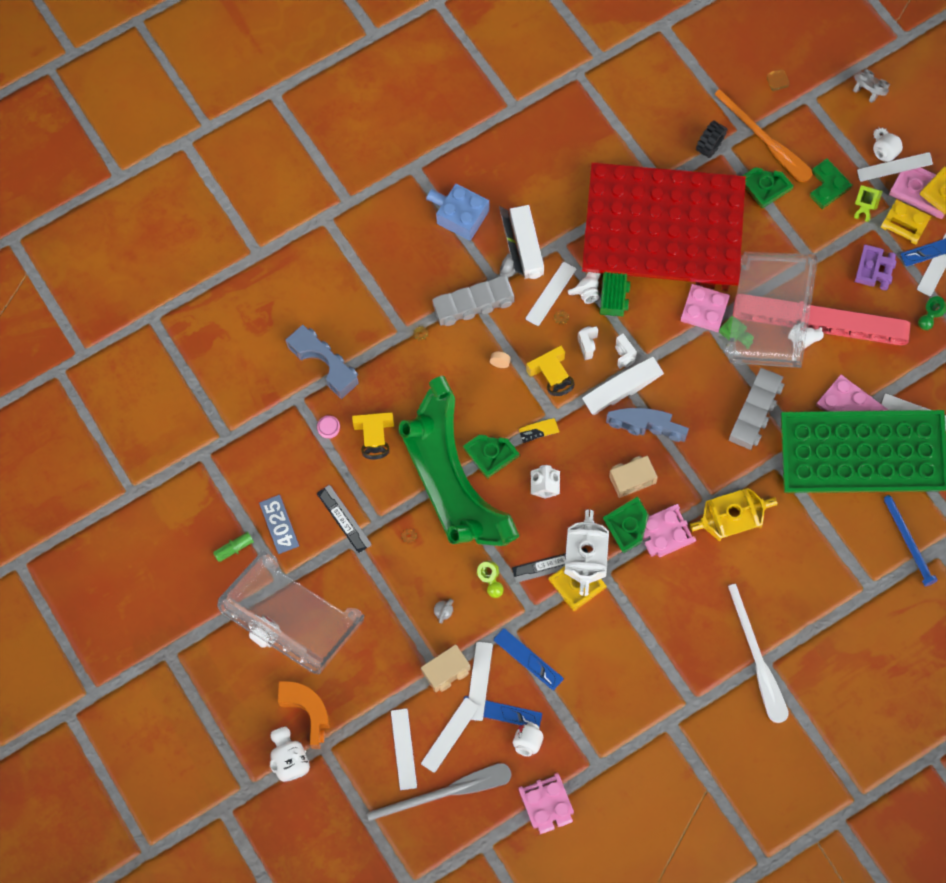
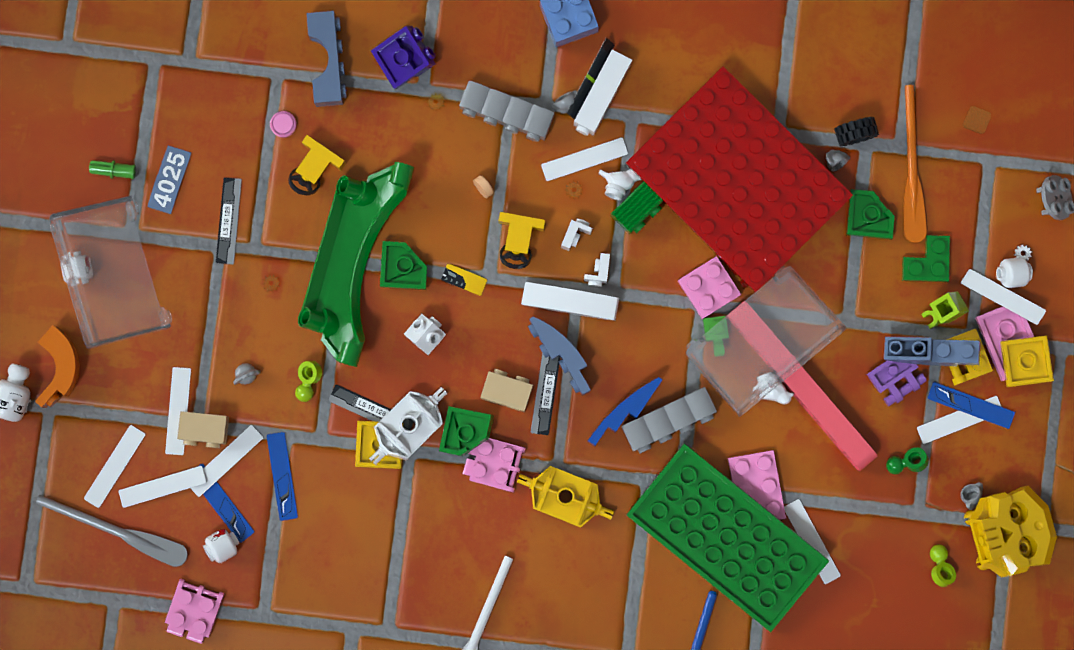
camera: 35 degrees right, 15 degrees up
none -> white sticker [165,367,191,455]
none -> dark purple plate [371,26,436,89]
none -> sticker [531,353,560,435]
none -> blue slope [587,377,662,446]
none -> light grey piece [826,150,850,172]
none -> sand blue slope [884,337,980,366]

